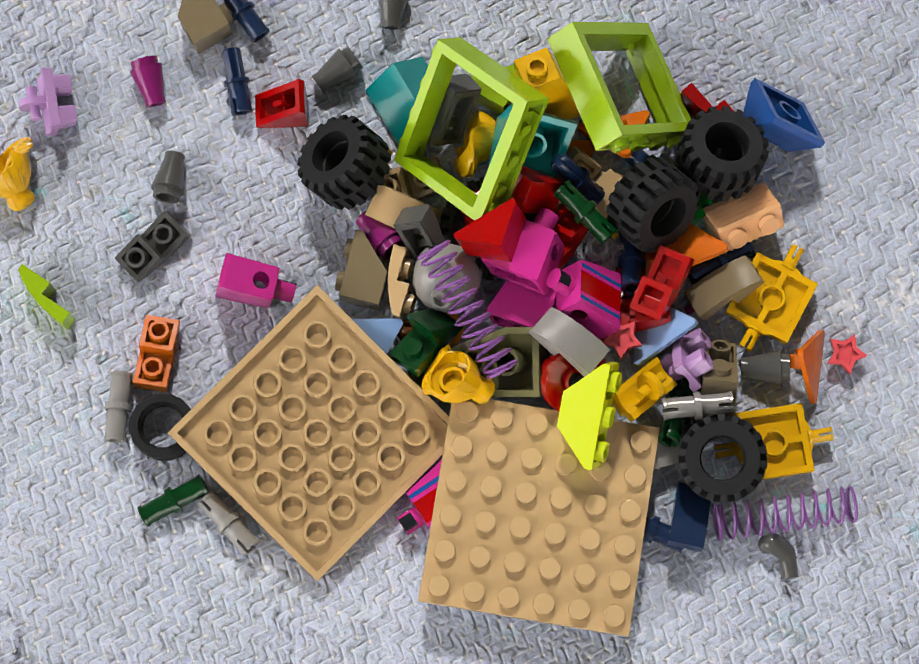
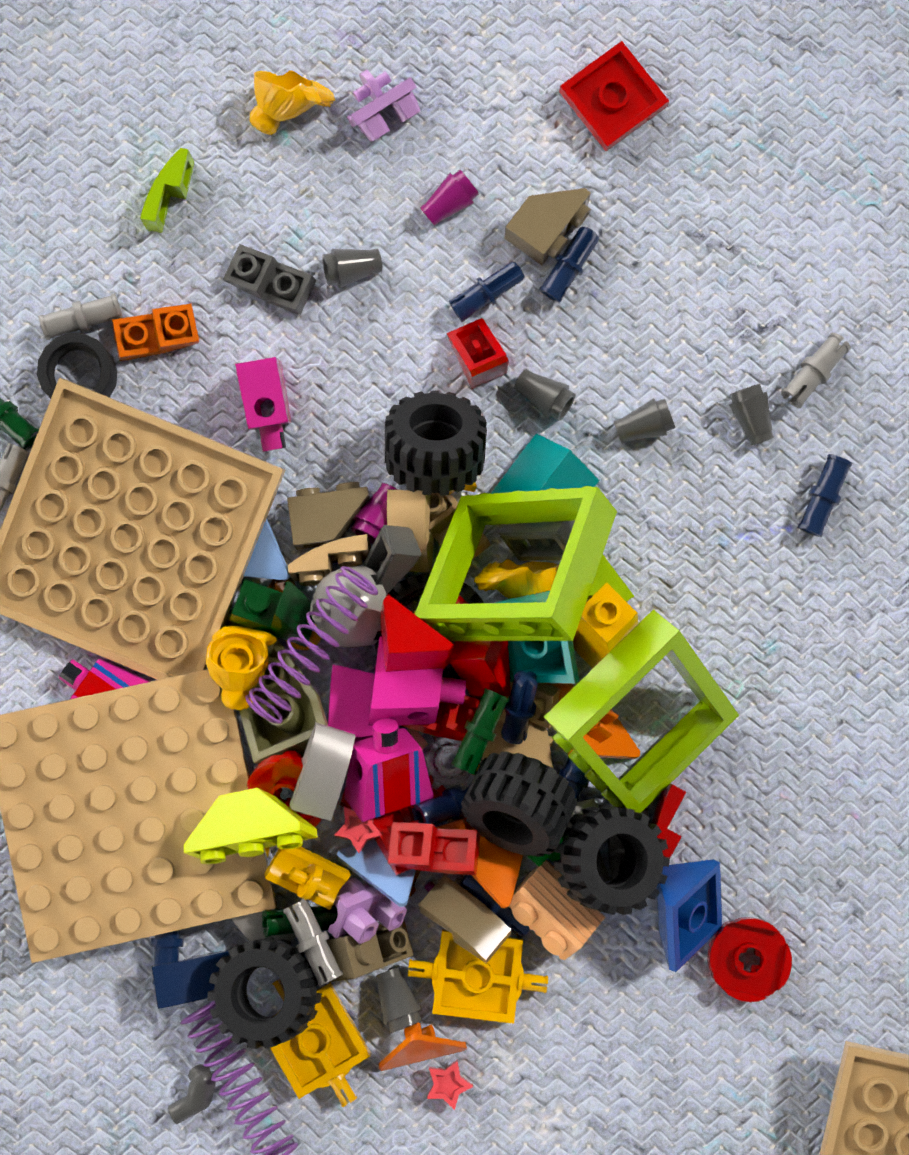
camera: 70 degrees right, 5 degrees up
none -> red plate [708,917,792,1002]

